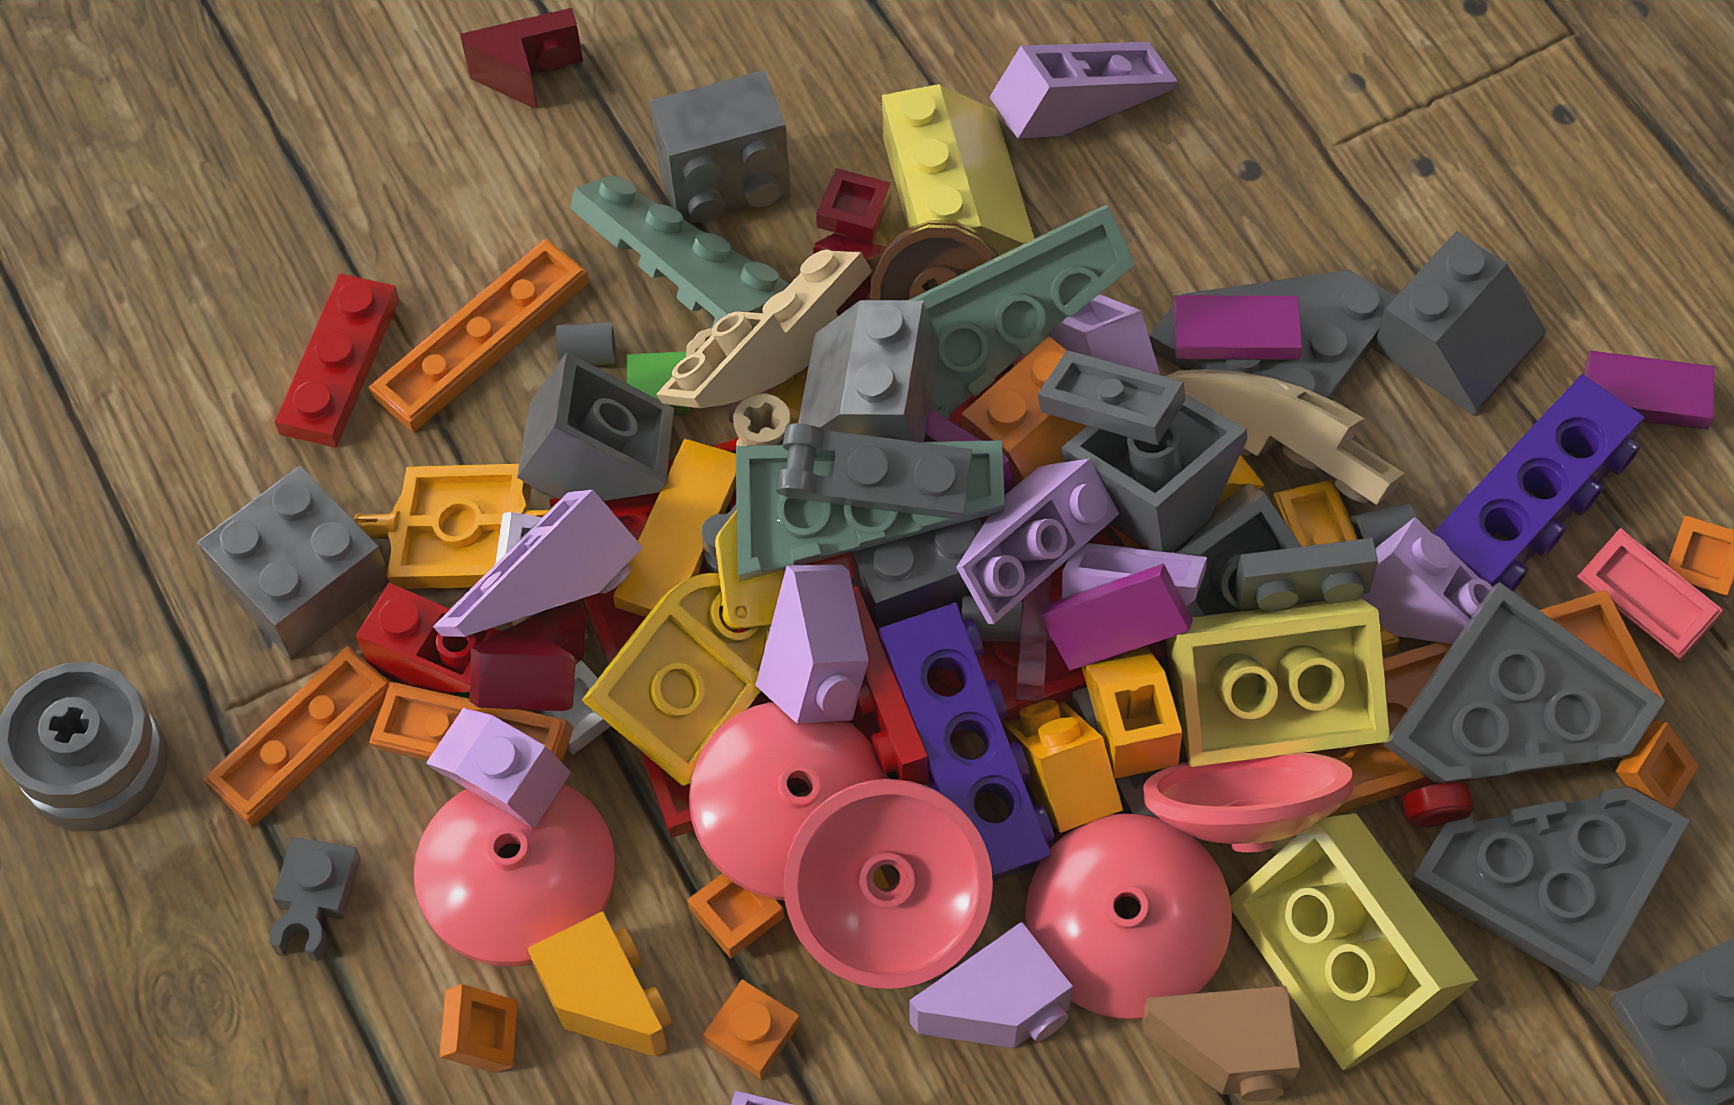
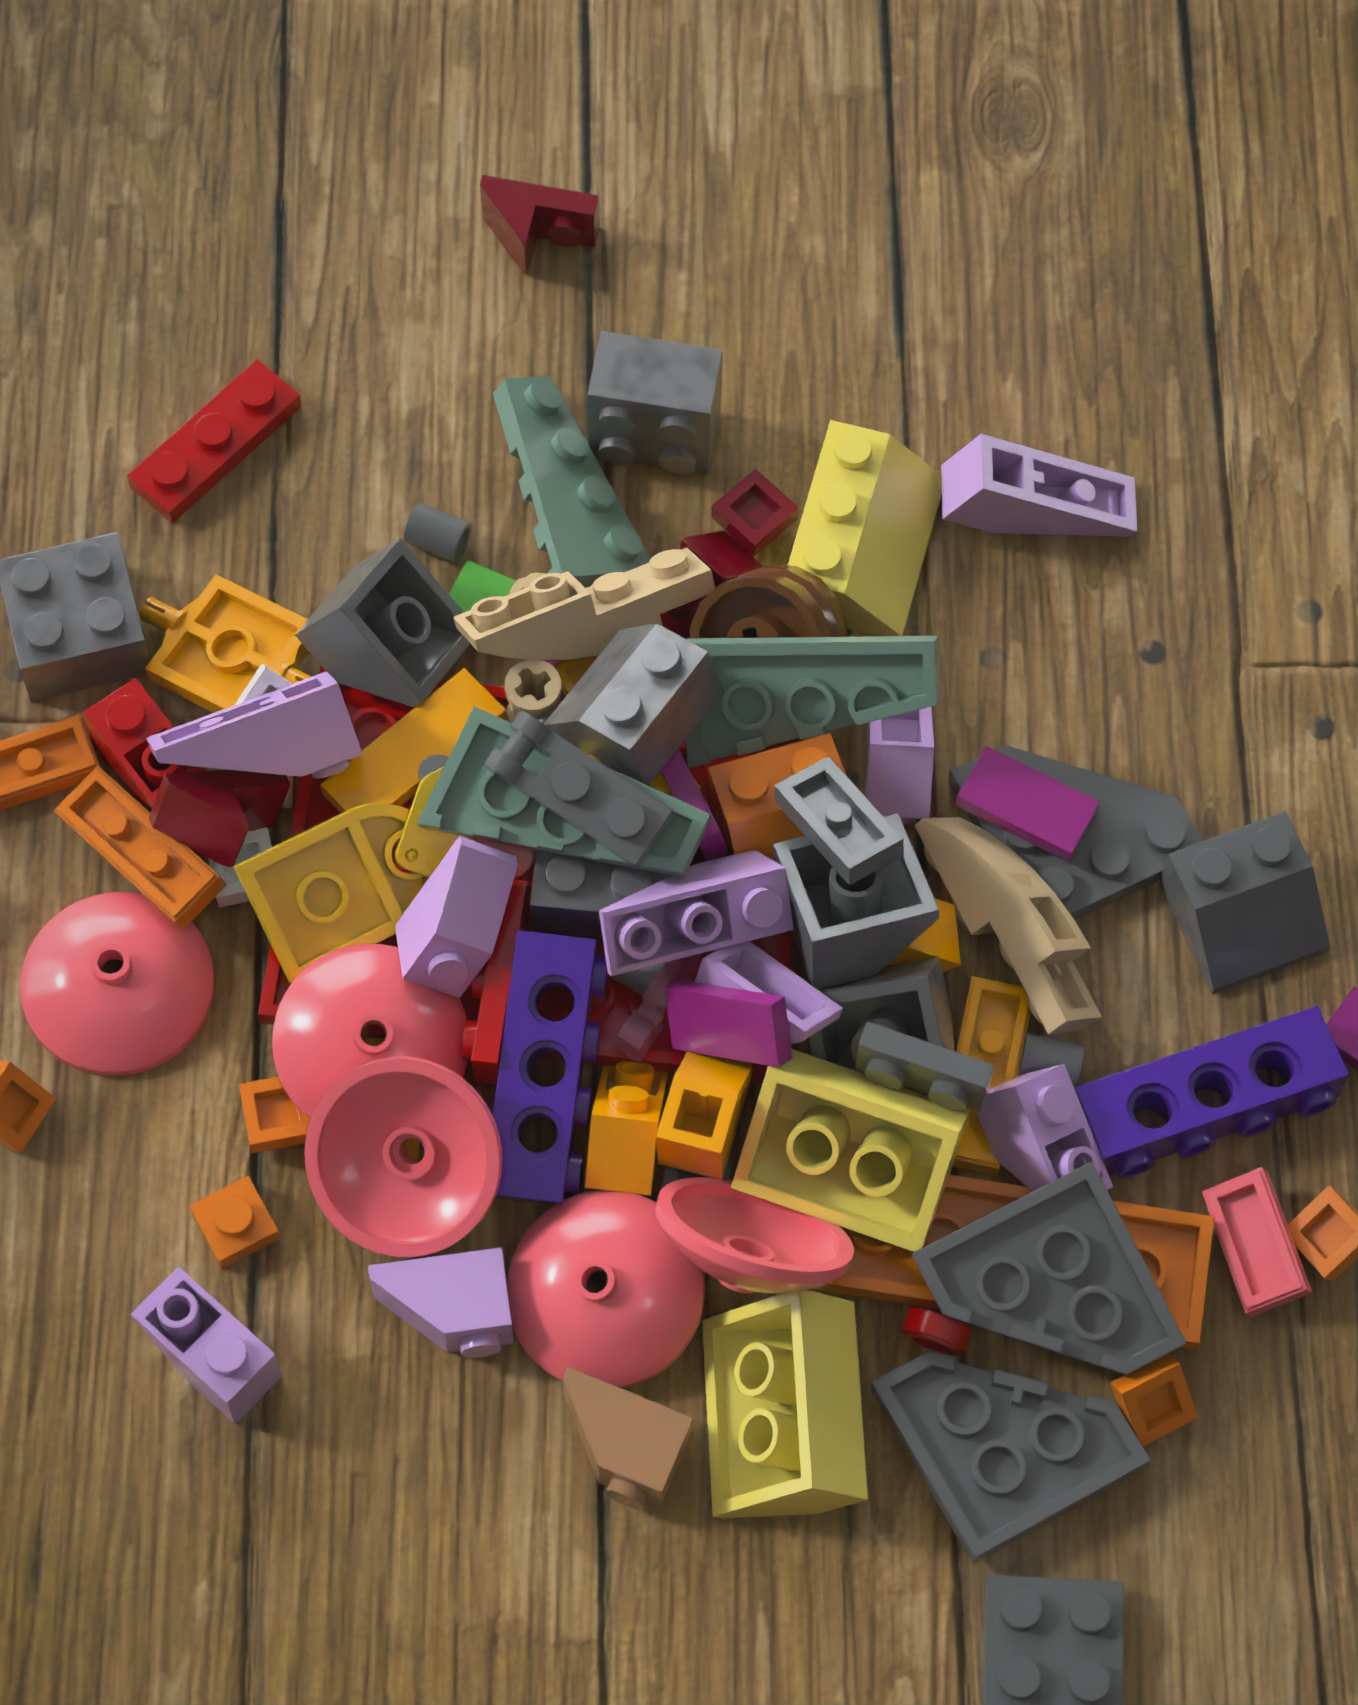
camera: 25 degrees right, 5 degrees up
orange tile [369,238,589,433] -> none
lavender slope [426,708,571,829] -> none
light orange slope [527,911,672,1057] -> none

